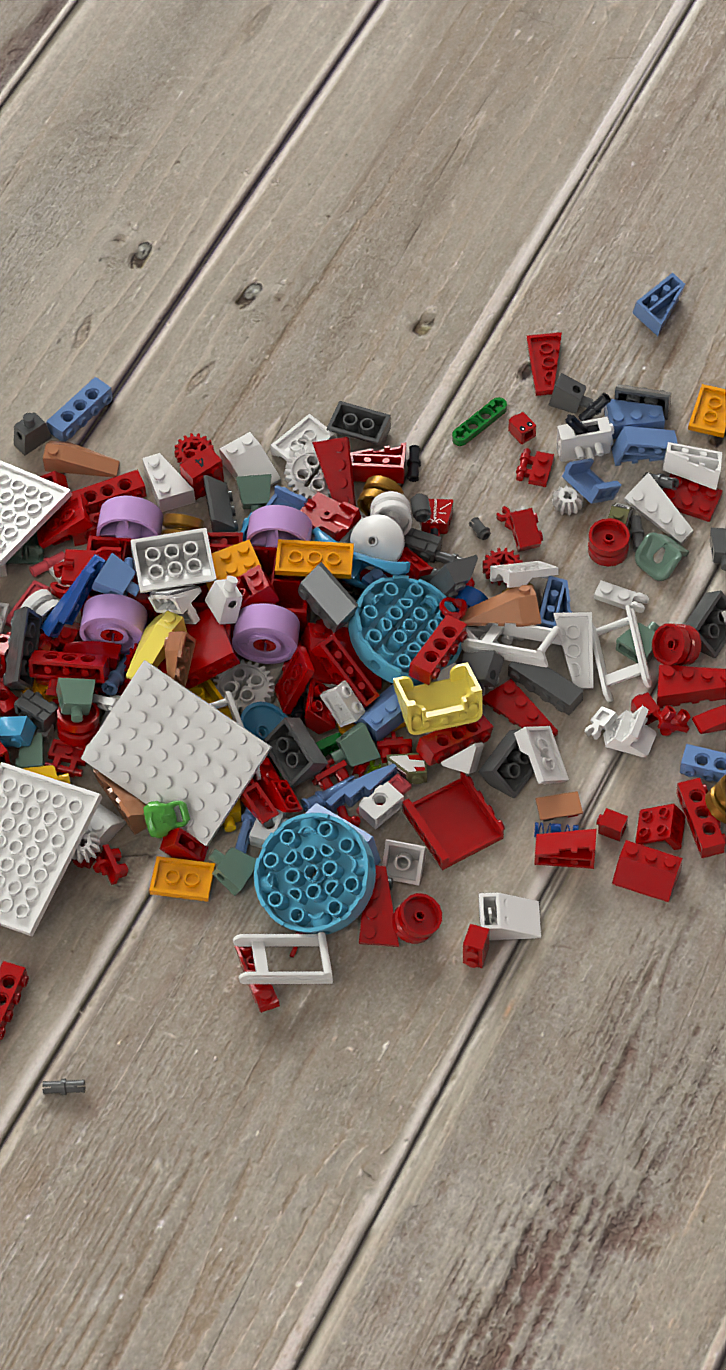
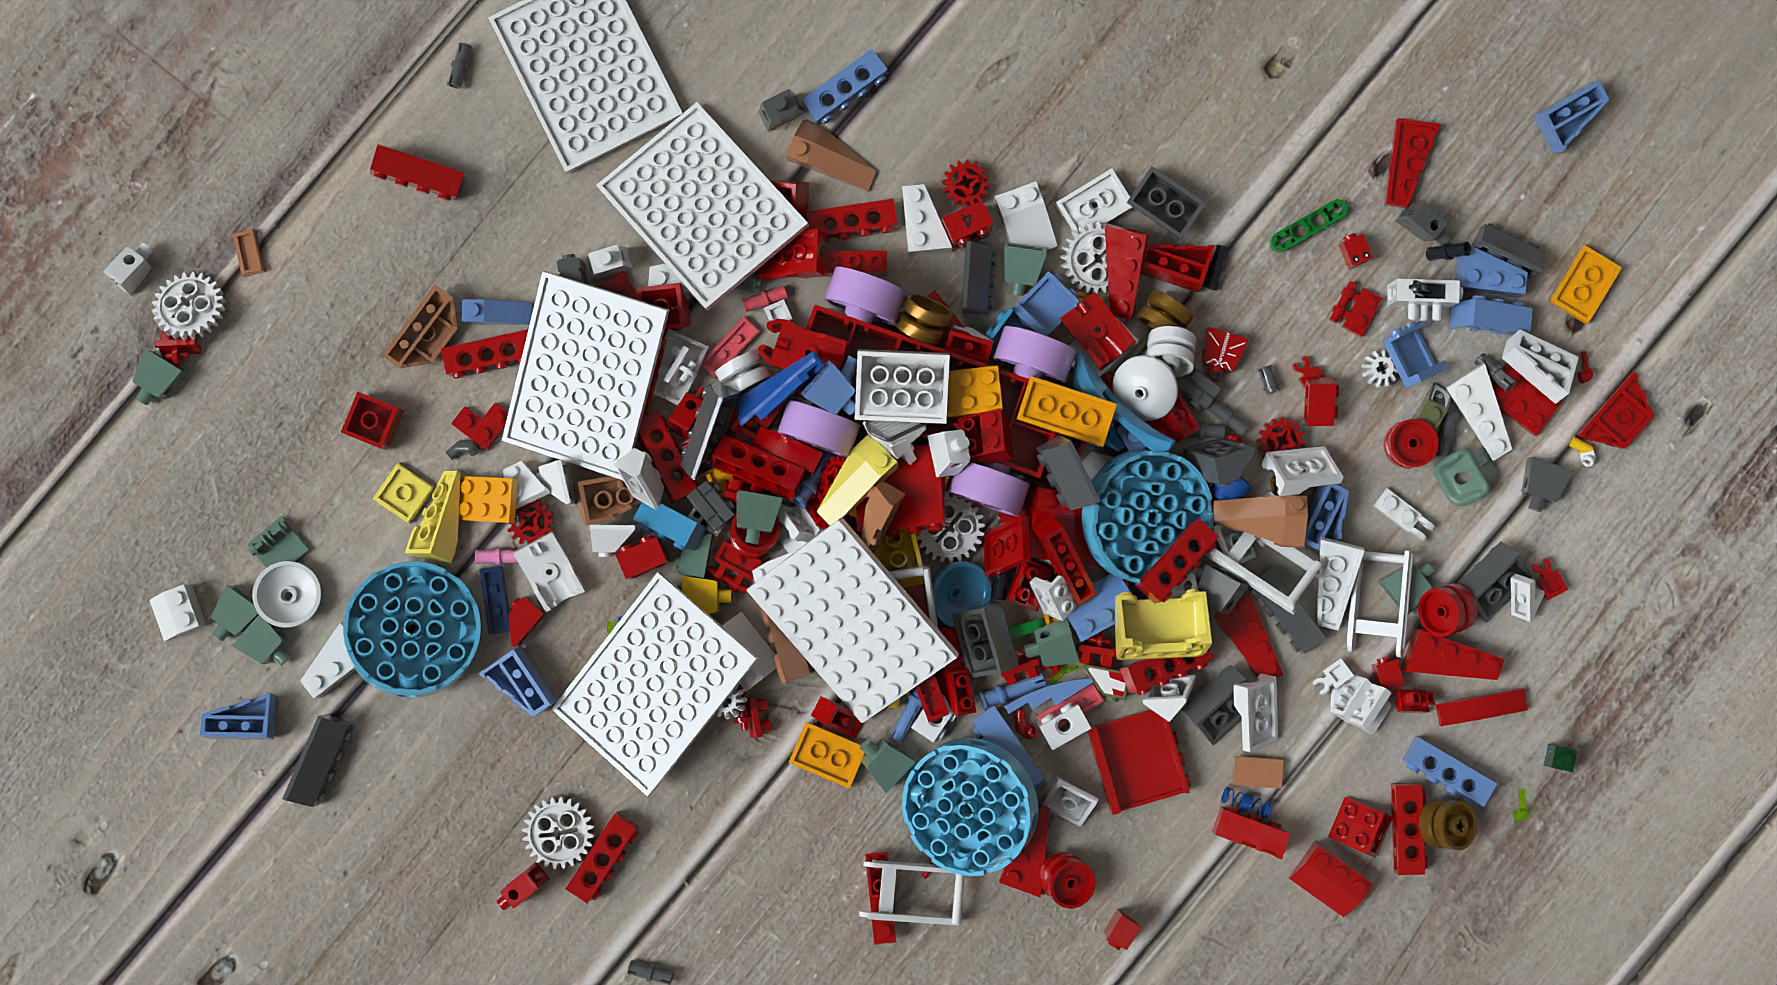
camera: 15 degrees right, 30 degrees up
bright green piece [143,800,190,838] -> none
dark grey brick [410,493,431,522] -> none
red piece [439,597,468,620] -> none
white slope [479,893,541,940] -> none
red brick [596,808,628,842] -> none

